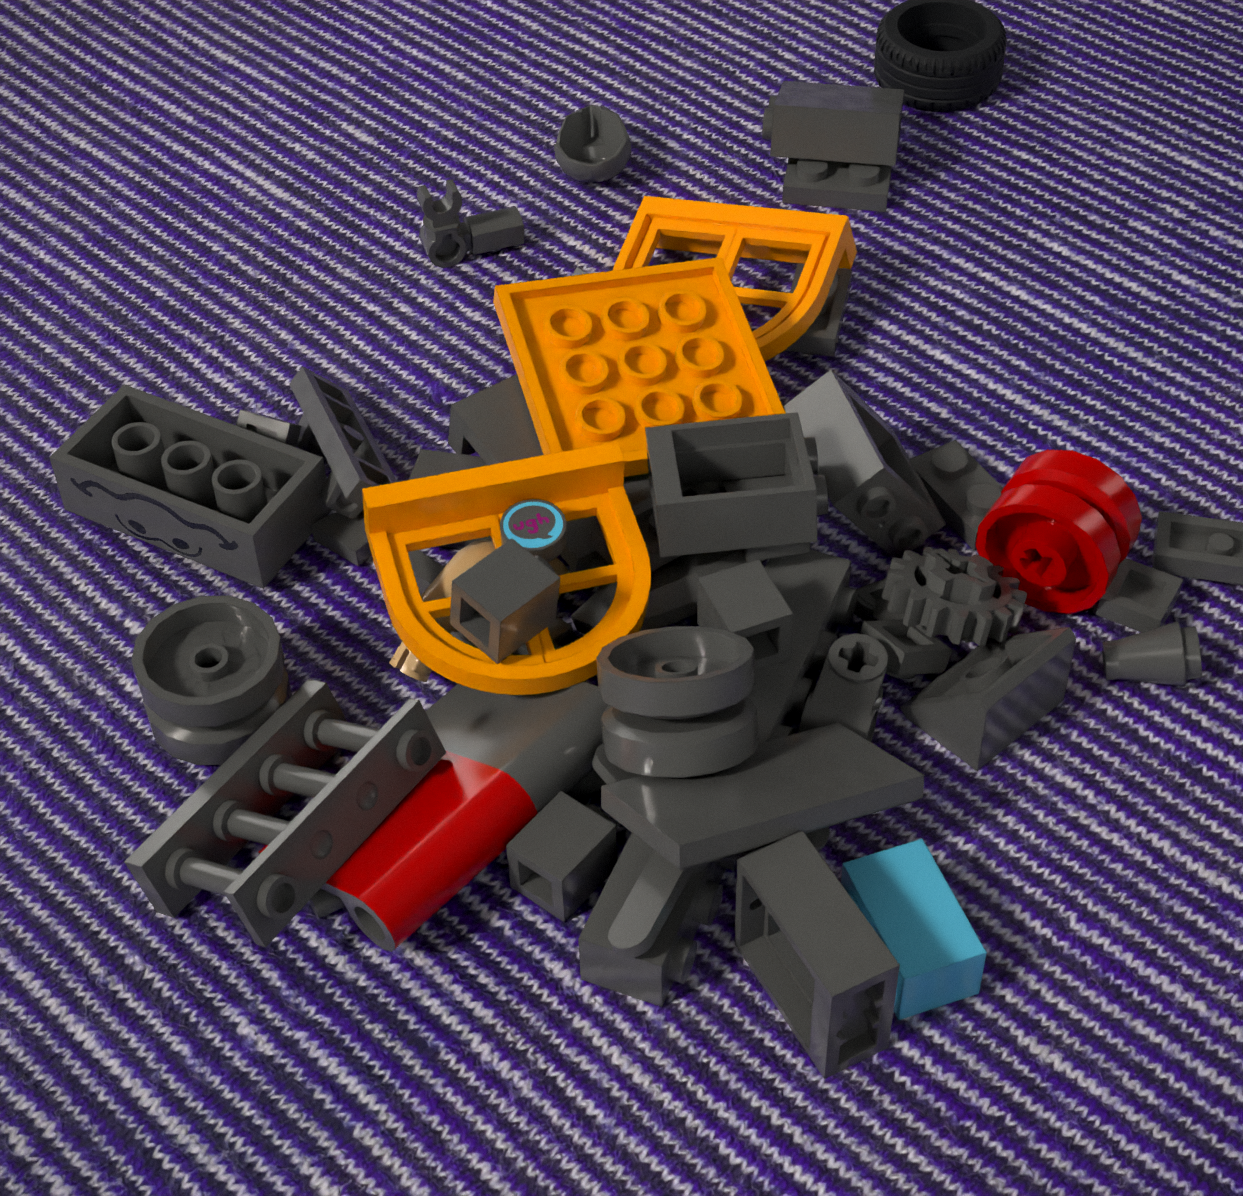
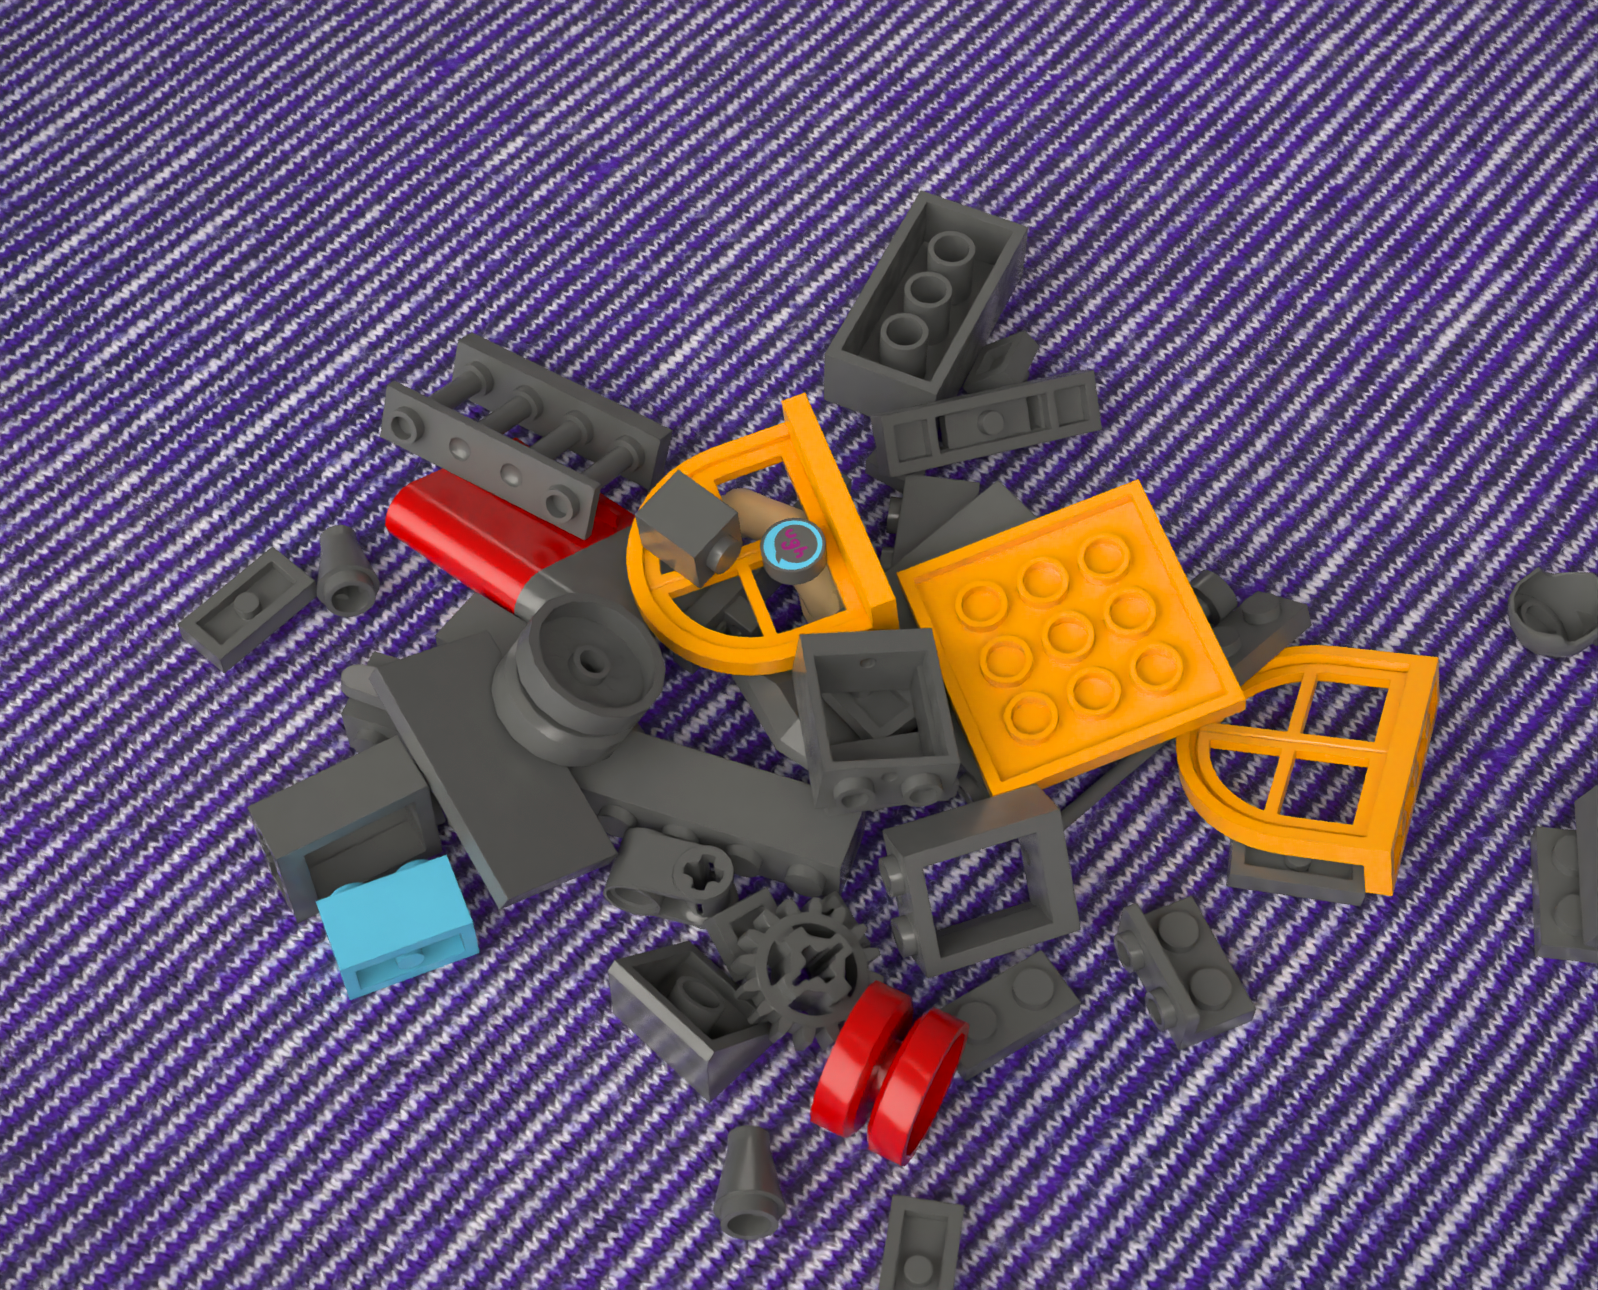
camera: 85 degrees right, 10 degrees up
dark grey wheel [131,595,292,765] -> none
dark grey bar [417,179,524,268] -> none
dark grey brick [697,559,793,670] -> none
dark grey plate [1096,558,1183,632] -> none
none -> dark grey plate [177,546,317,674]
none -> dark grey cone [317,525,380,617]
none -> dark grey bracket [1114,896,1256,1050]

